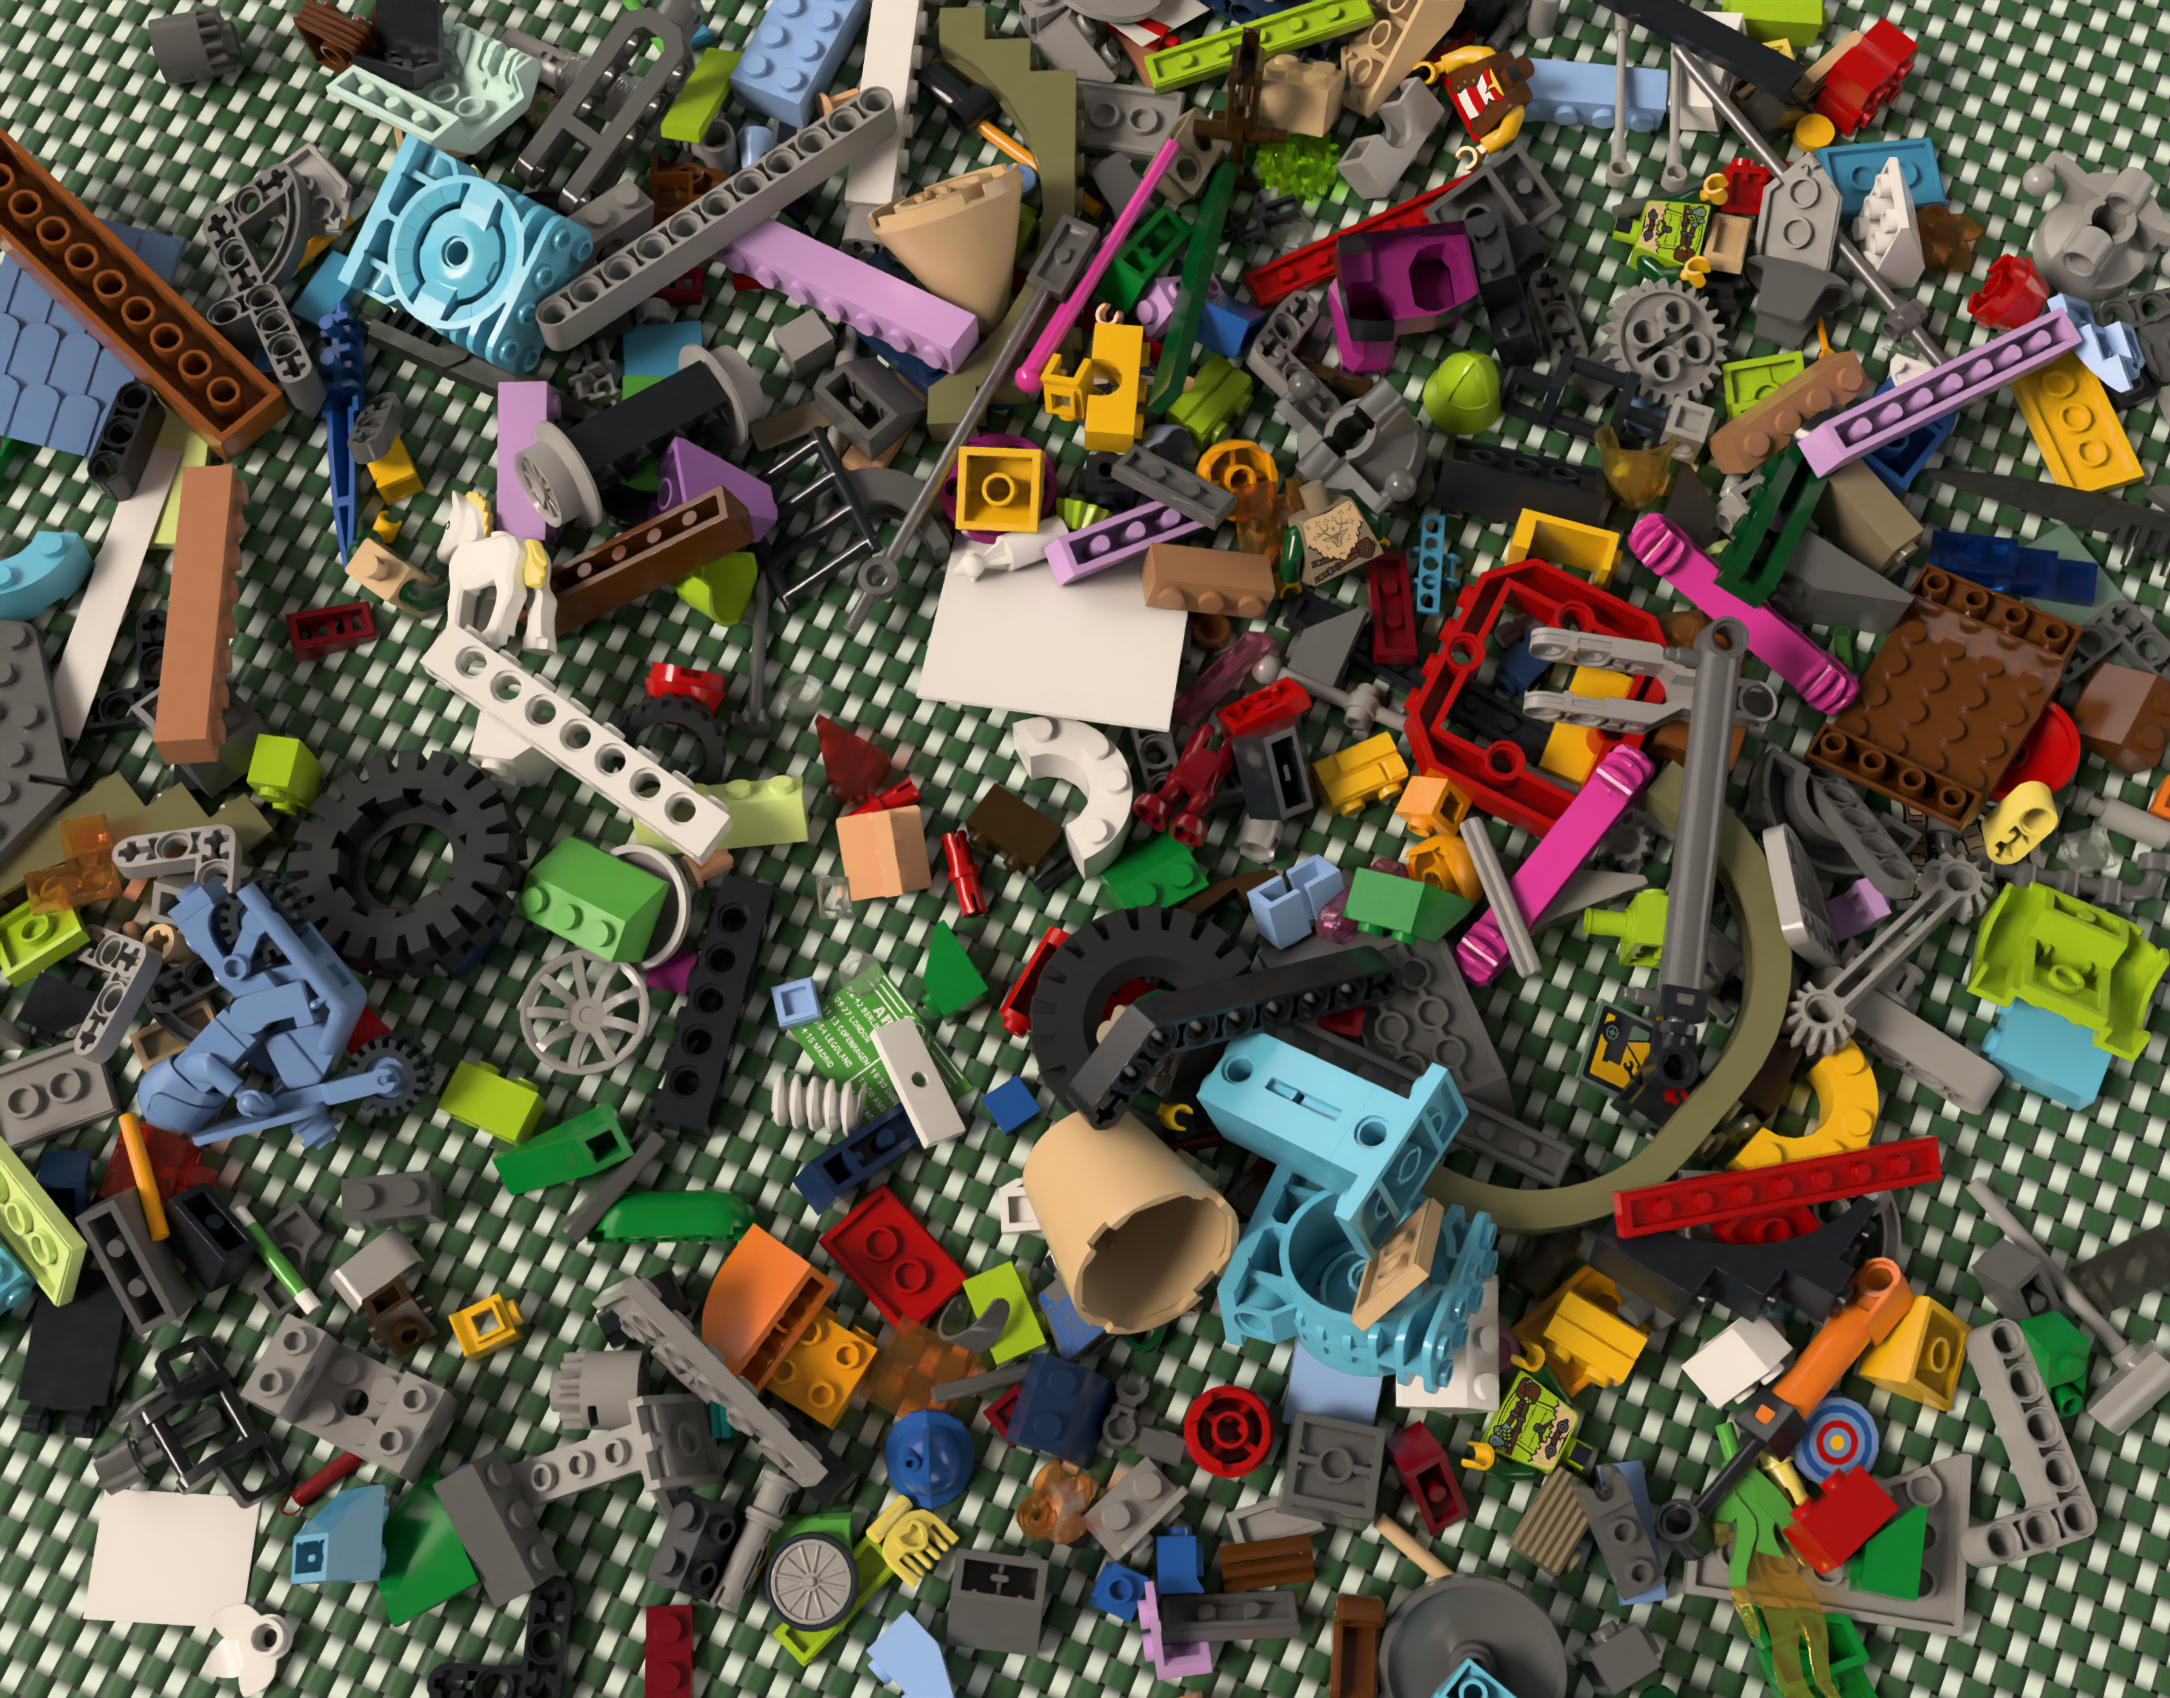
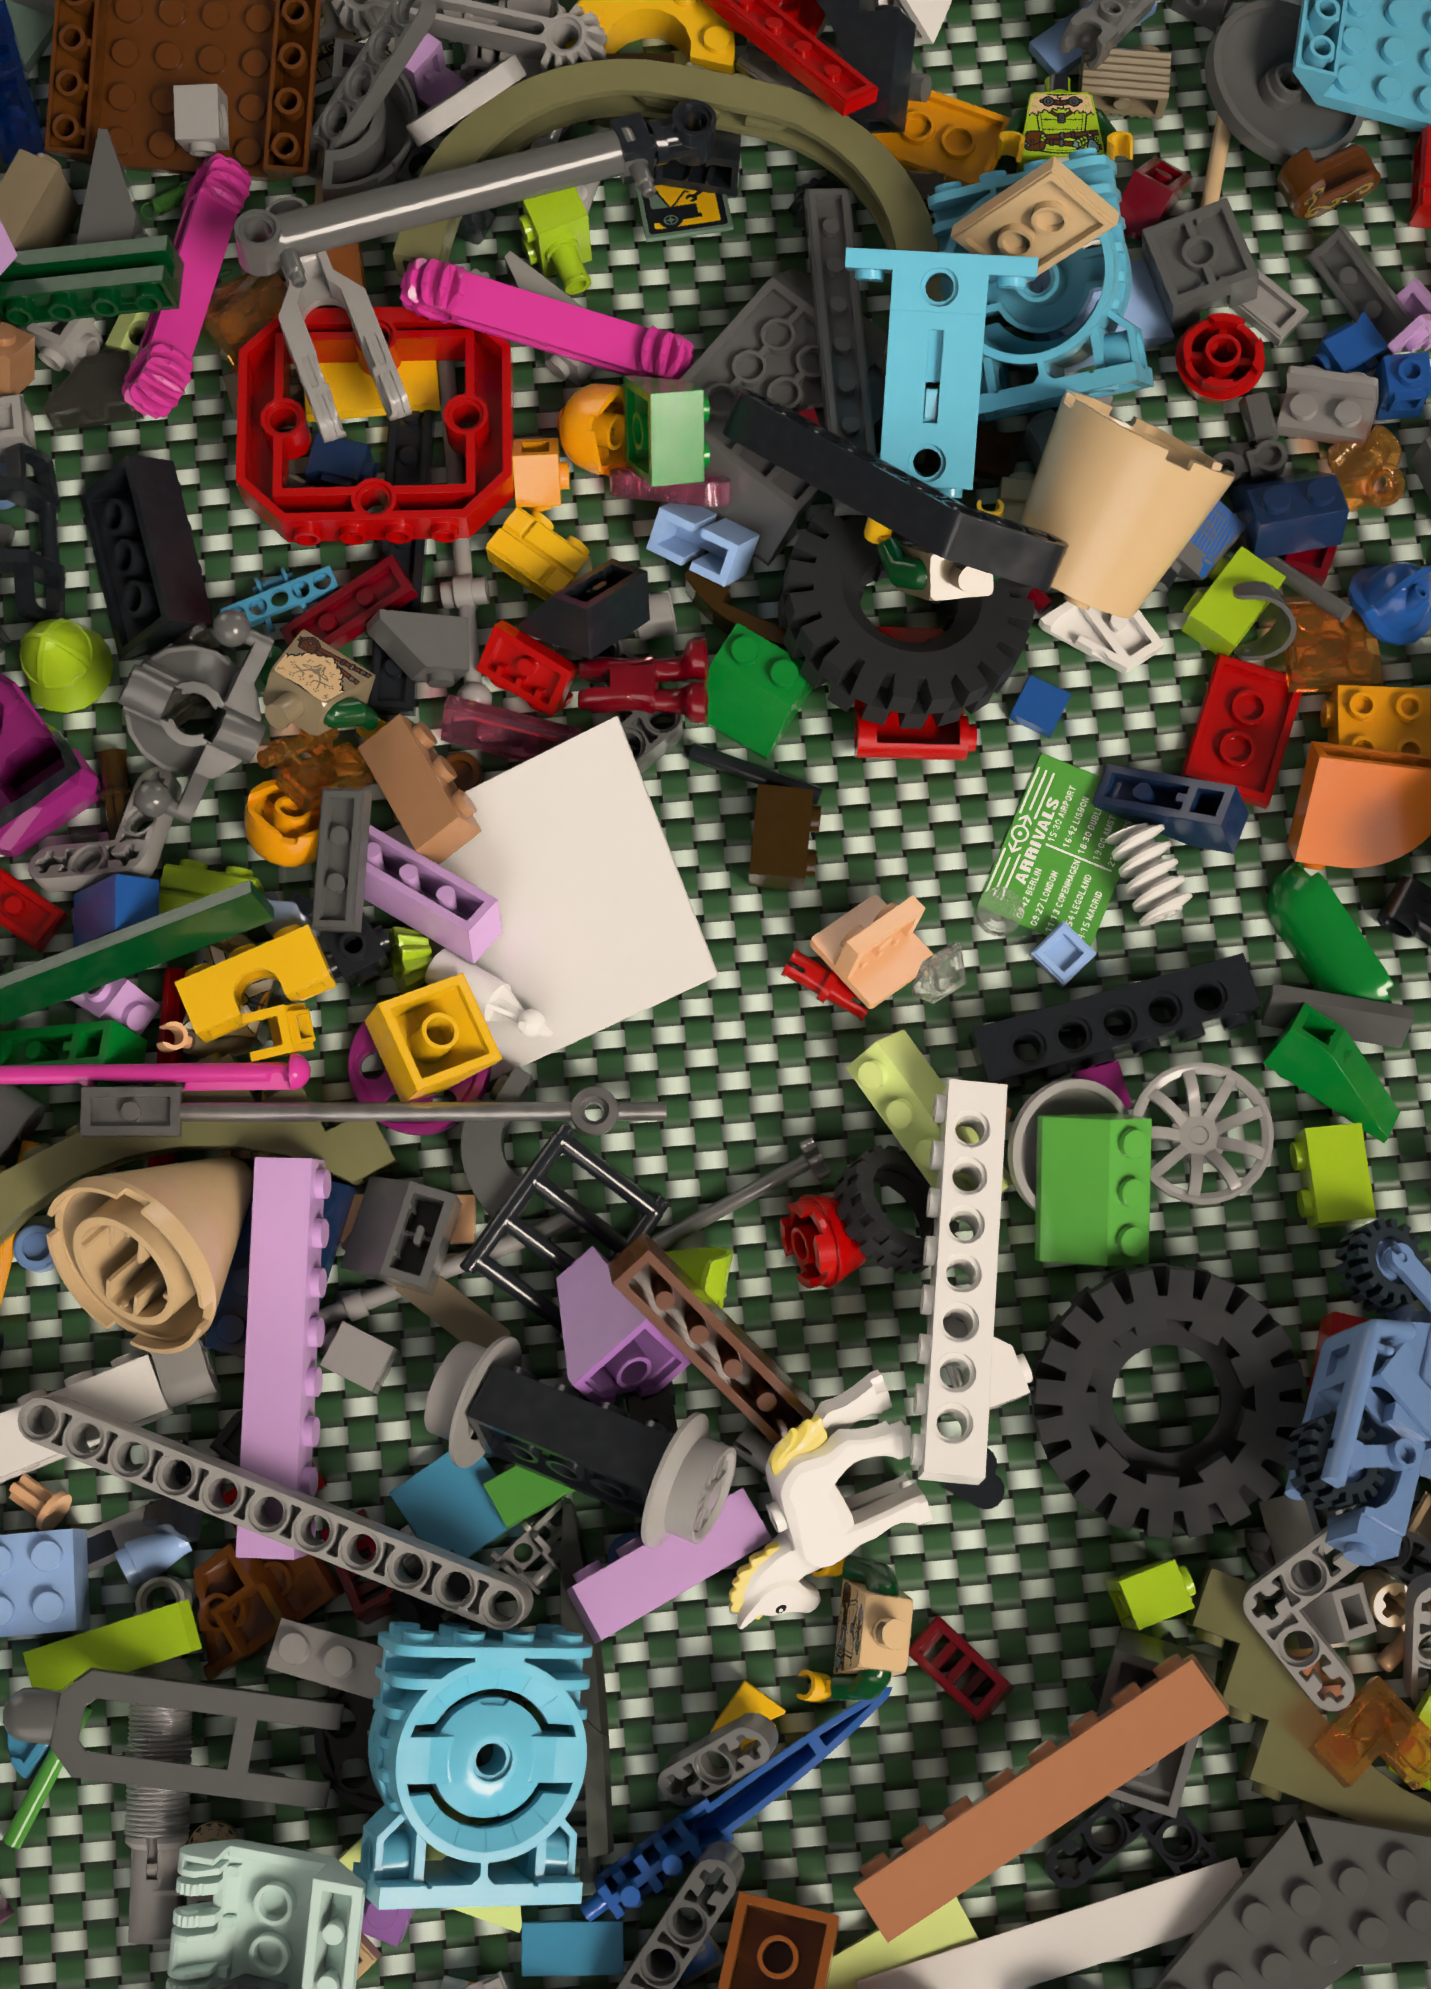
camera: 120 degrees left, 5 degrees up
clear tile [781,674,824,717] -> none
clear red slope [815,714,892,806] -> none
white tile [870,1016,966,1149] -> none
green slope [921,920,991,1026] -> none
red pin [940,830,988,919] -> none
white brick [1012,716,1133,881] -> none
reddish brown tile [1219,1533,1315,1593] -> none
light grey axle [1459,817,1542,979] -> none
yellow panel [1504,508,1623,591] -> none
yellow brick [1538,1289,1649,1388] -> none
clear yellow helmet [1593,424,1680,510] -> none
none -> light grey brick [173,84,230,157]
none -> black tile [943,1448,1005,1510]

